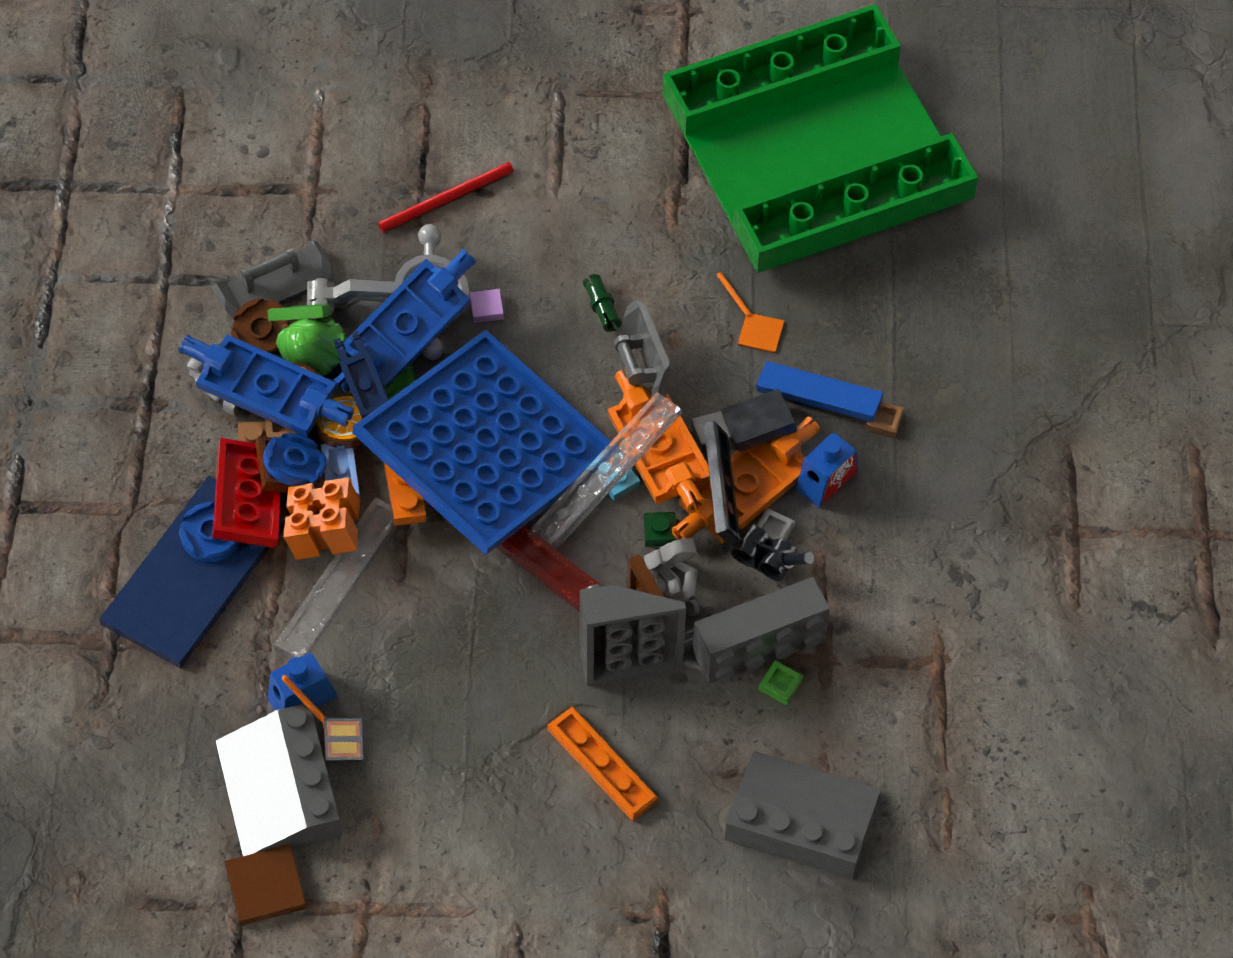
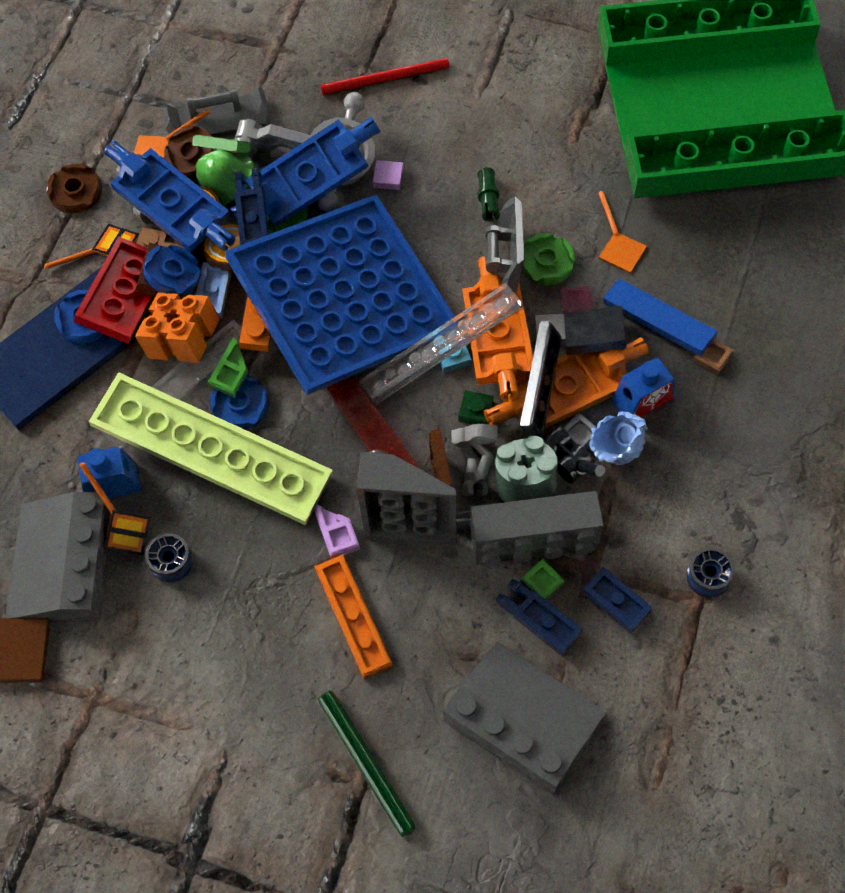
camera: 20 degrees right, 5 degrees up
none -> piece [44,224,140,269]
none -> reddish brown tile [46,164,102,214]
none -> yellowish green plate [89,372,333,525]
none -> orange piece [134,109,210,159]
none -> dark blue wheel [145,533,193,583]
none -> bright green tile [208,338,248,398]
none -> blue tile [210,375,269,430]
none -> lavender tile [314,504,360,559]
none -> dark green axle [318,691,415,837]
none -> sand green brick [495,436,557,502]
none -> dark blue hinge [495,579,583,657]
none -> bright green tile [521,233,575,286]
none -> clear pink tile [560,286,592,314]
none -> dark blue plate [582,567,653,634]
none -> light blue hair [590,411,648,465]
none -> dark blue wheel [686,548,734,597]

